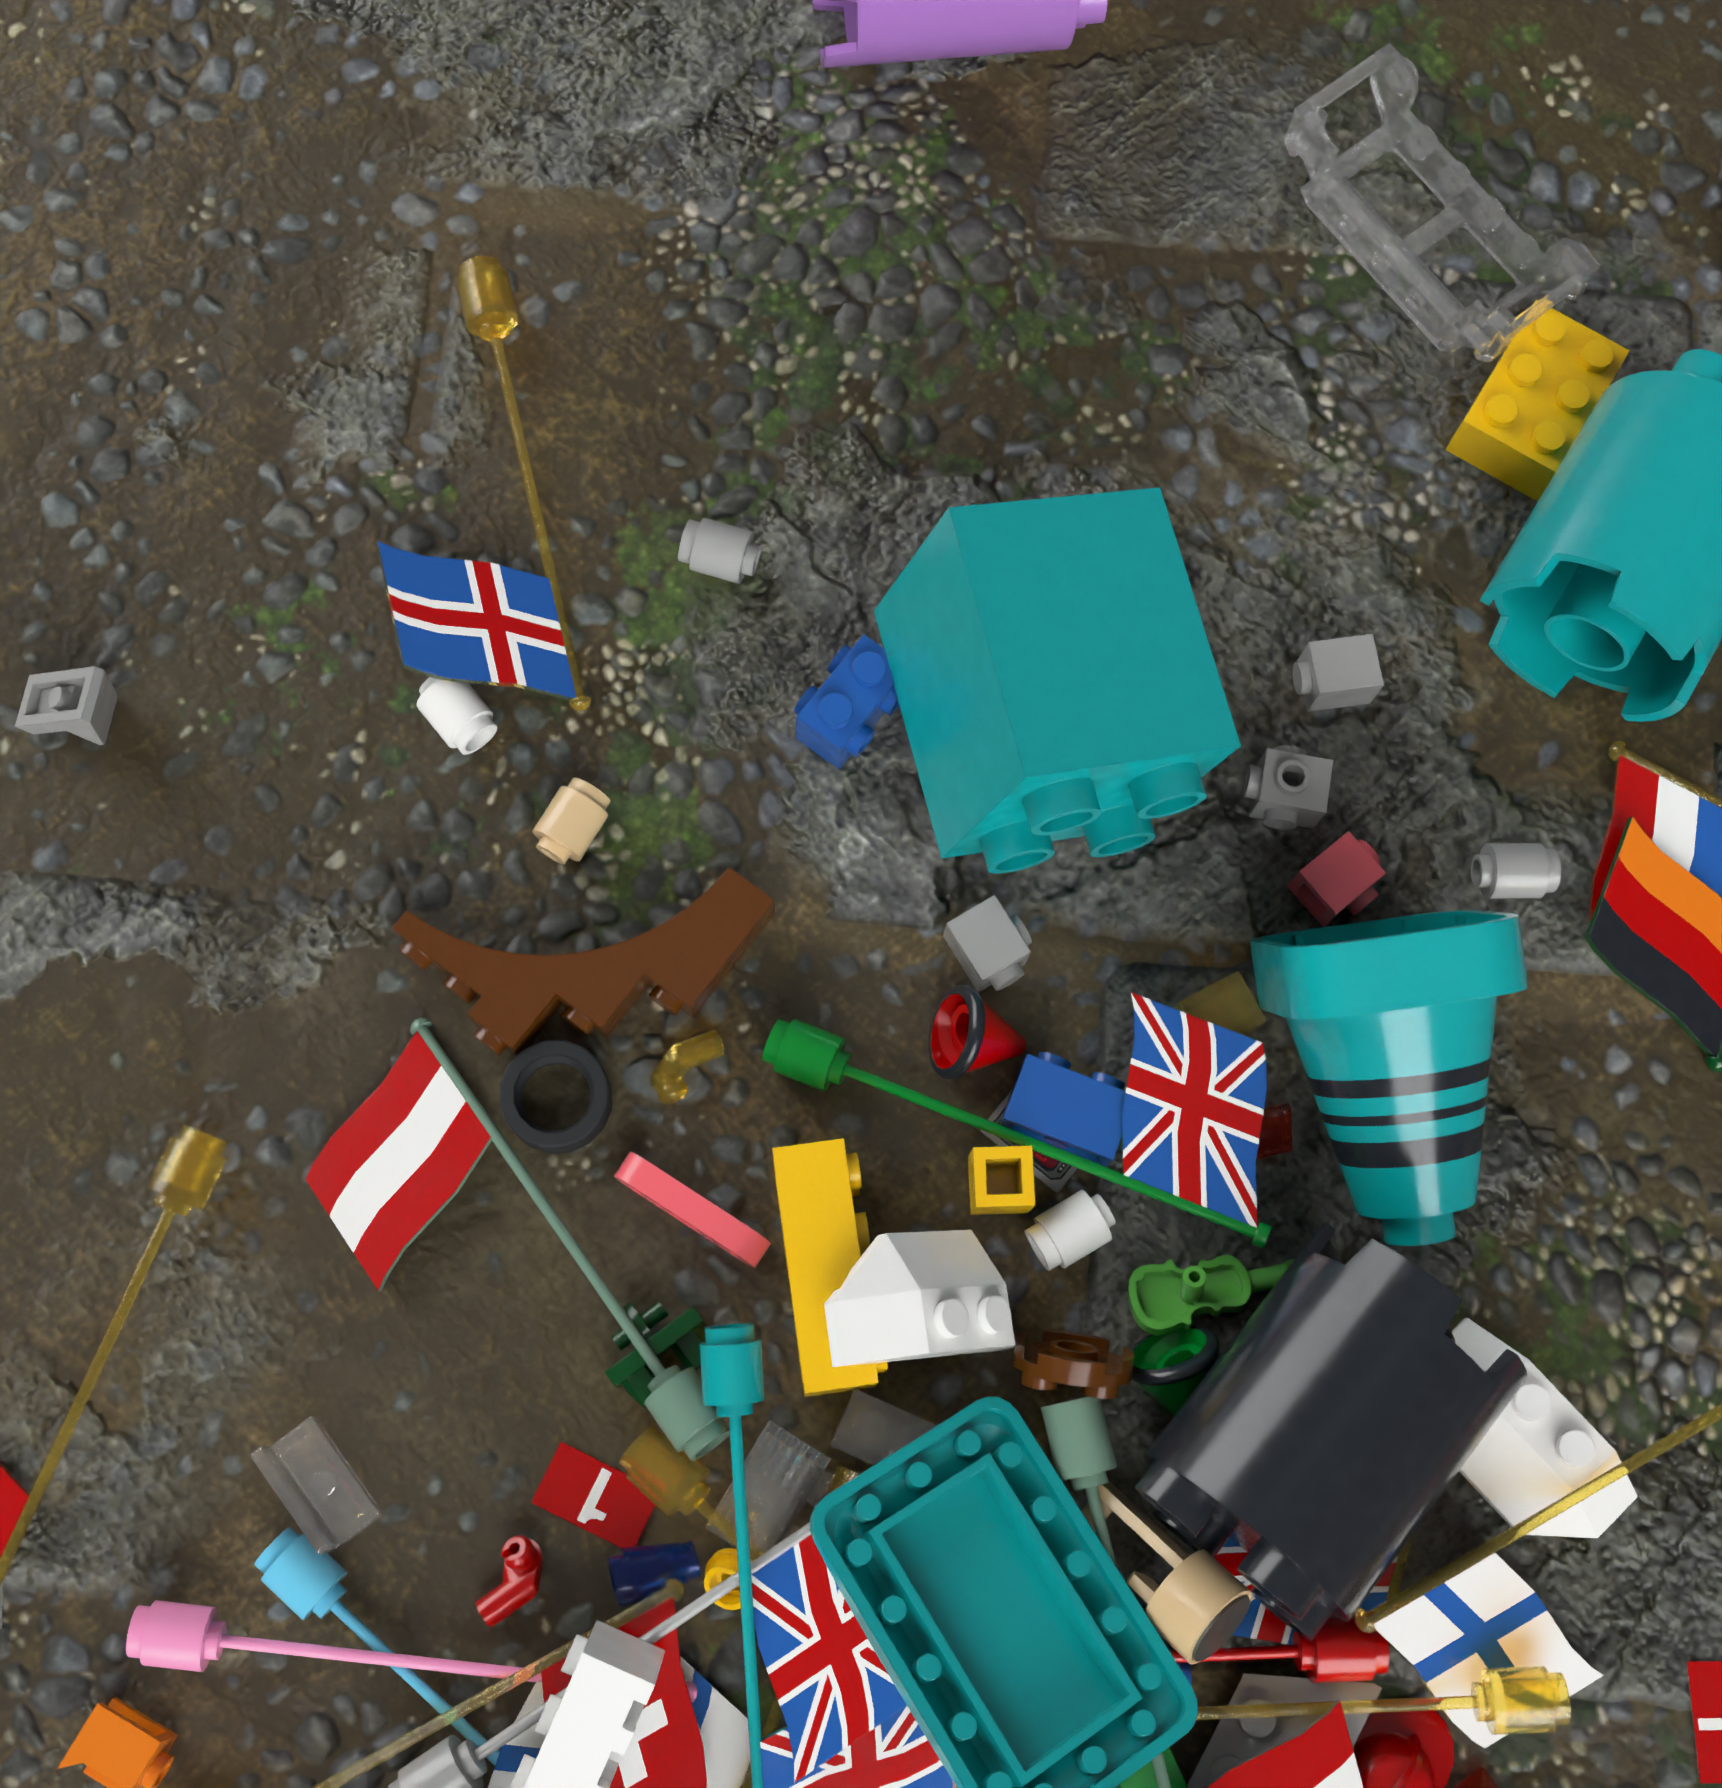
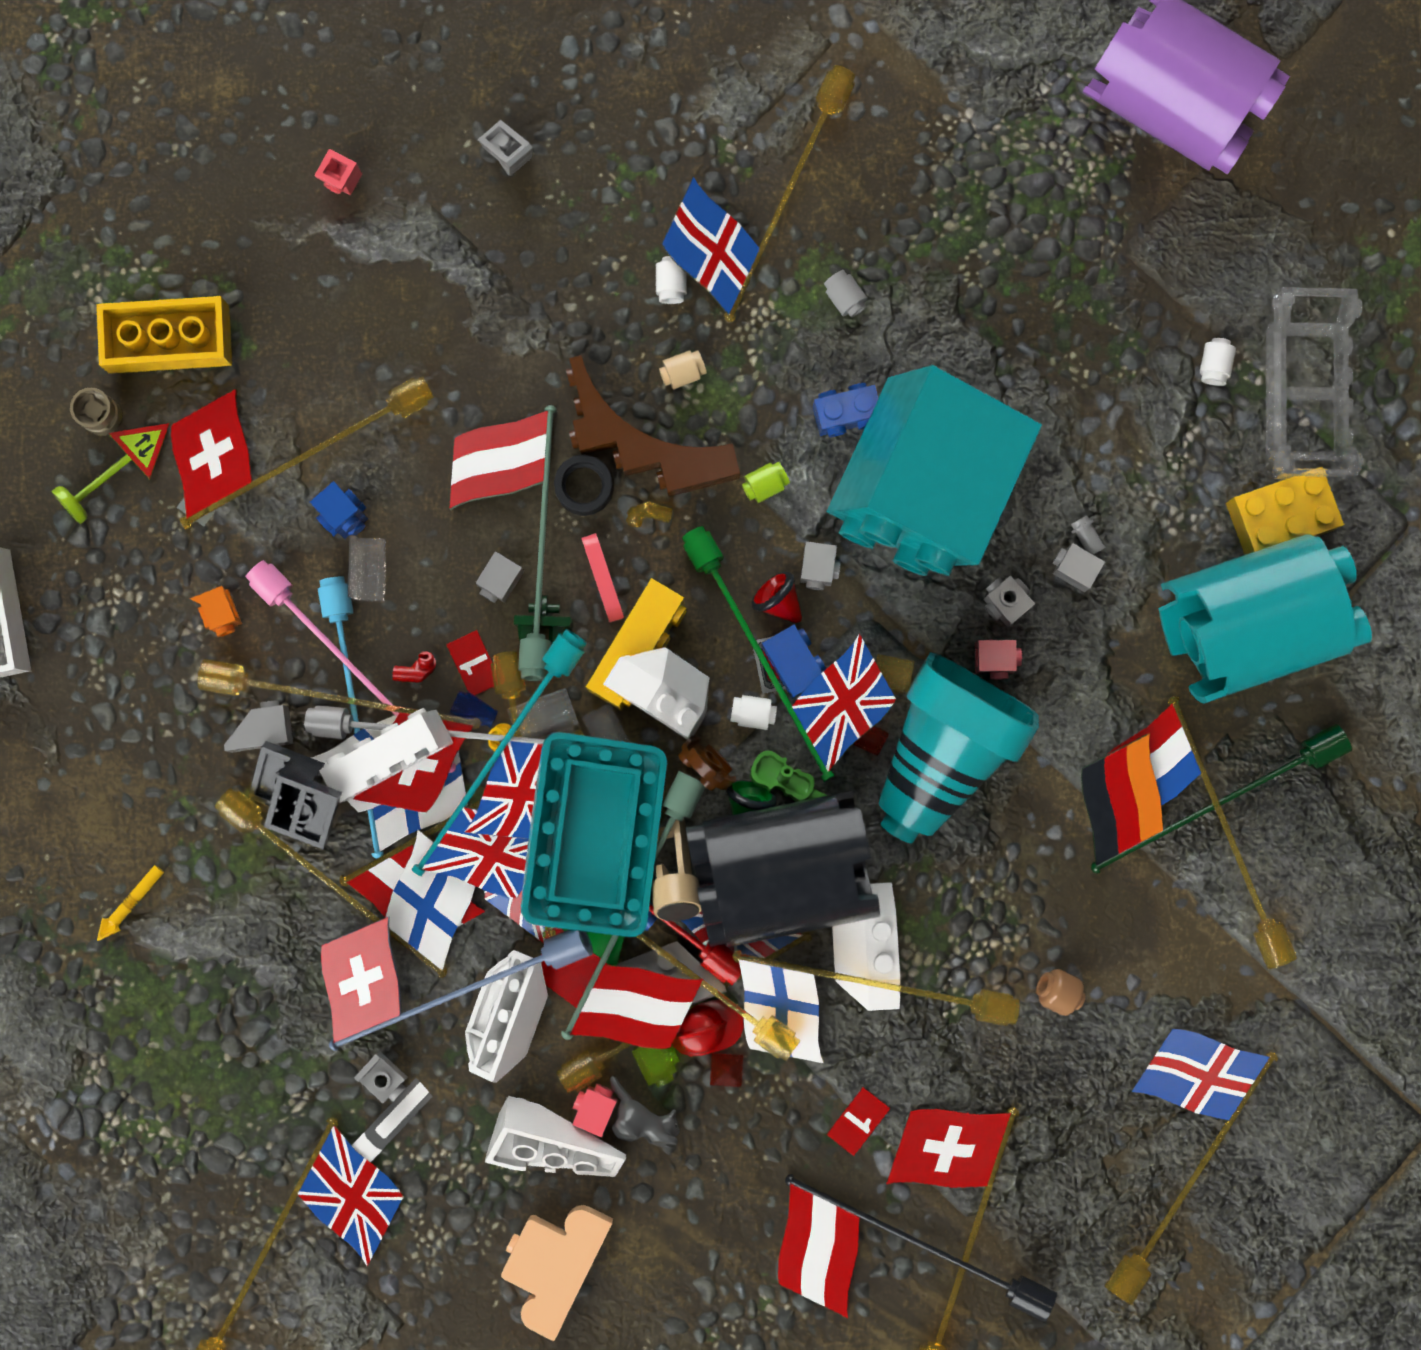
camera: 45 degrees right, 10 degrees up
yellow brick [968,1146,1035,1215] -> none
light grey brick [1471,843,1561,899] -> none
none -> blue brick [310,481,368,539]
none -> light grey brick [476,551,524,603]
none -> lime brick [741,461,790,503]
none -> light grey pin [1071,515,1106,555]
none -> white brick [1200,338,1236,386]

